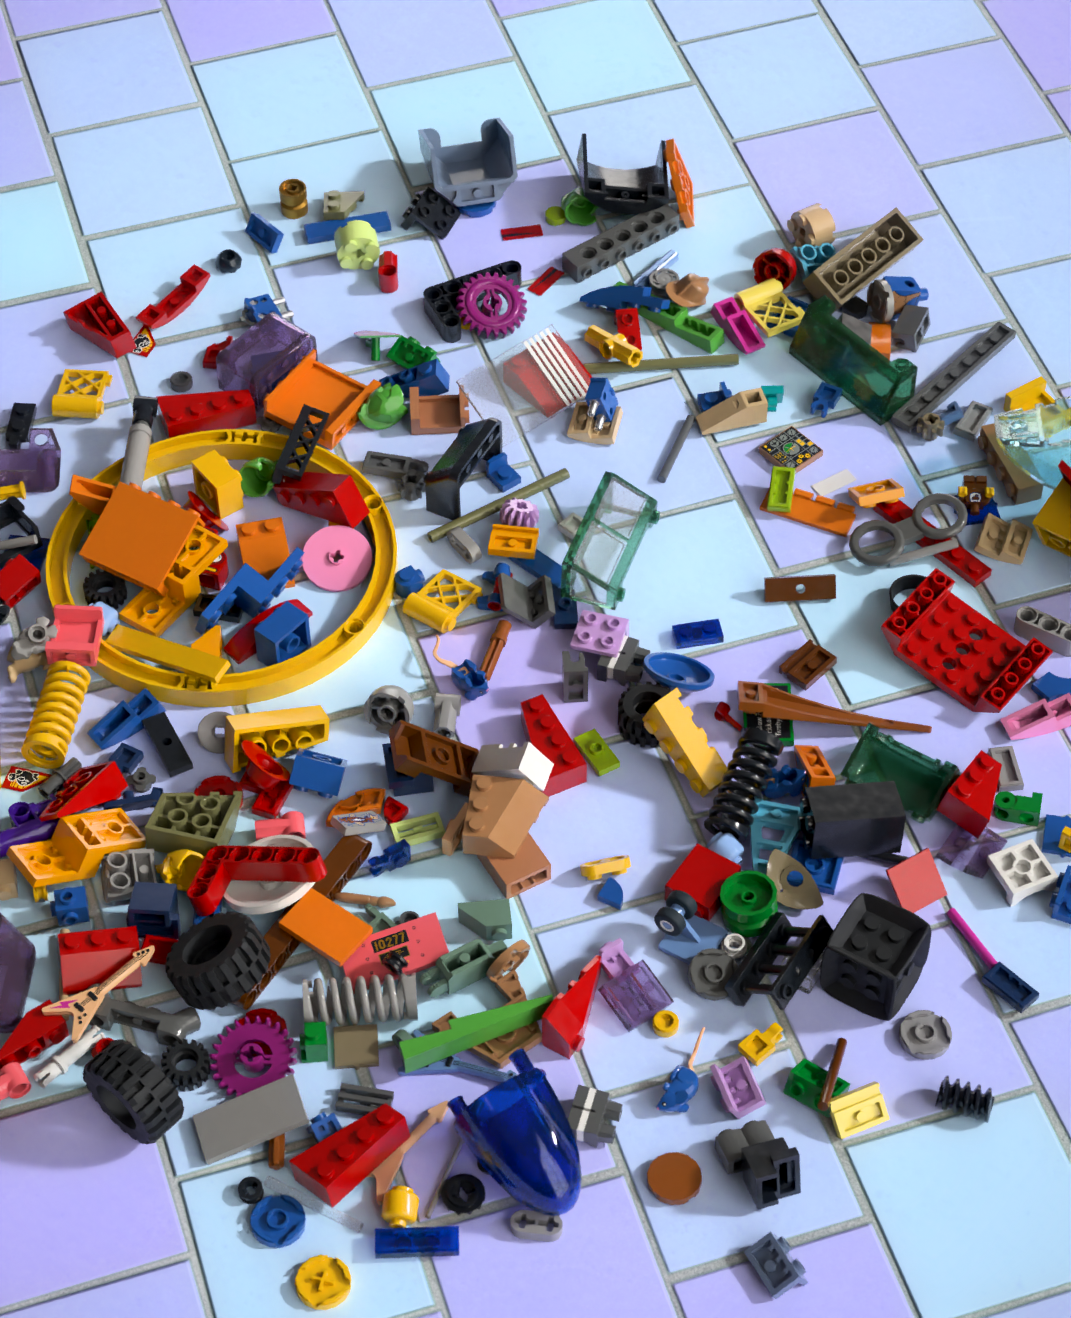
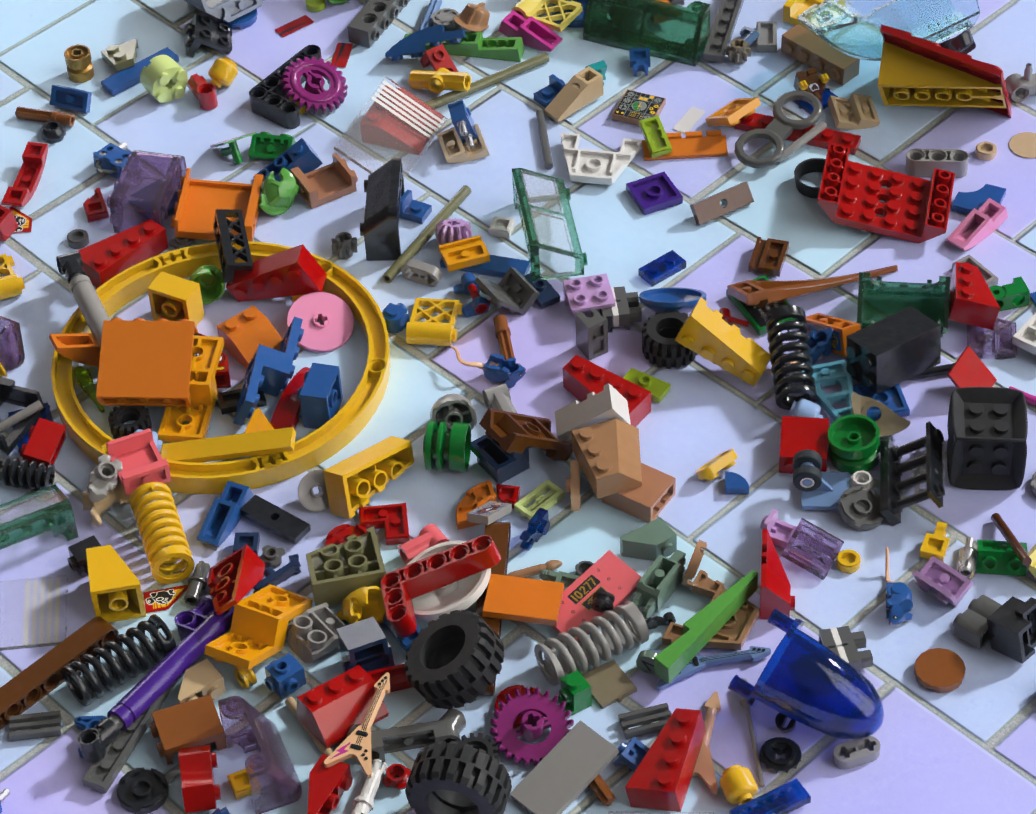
camera: 25 degrees left, 5 degrees down
red piece [241,740,291,792] -> none
blue slope [289,748,348,798] -> none
dark grey hinge [362,451,429,481] -> none
none -> dark orange axle [15,106,75,127]
none -> yellow head [208,57,238,88]
none -> green wheel [423,421,471,472]
none -> white wing [561,132,642,185]
none -> dark purple tile [626,171,683,215]
none -> black piece [645,612,676,630]
none -> clear piece [956,537,977,579]

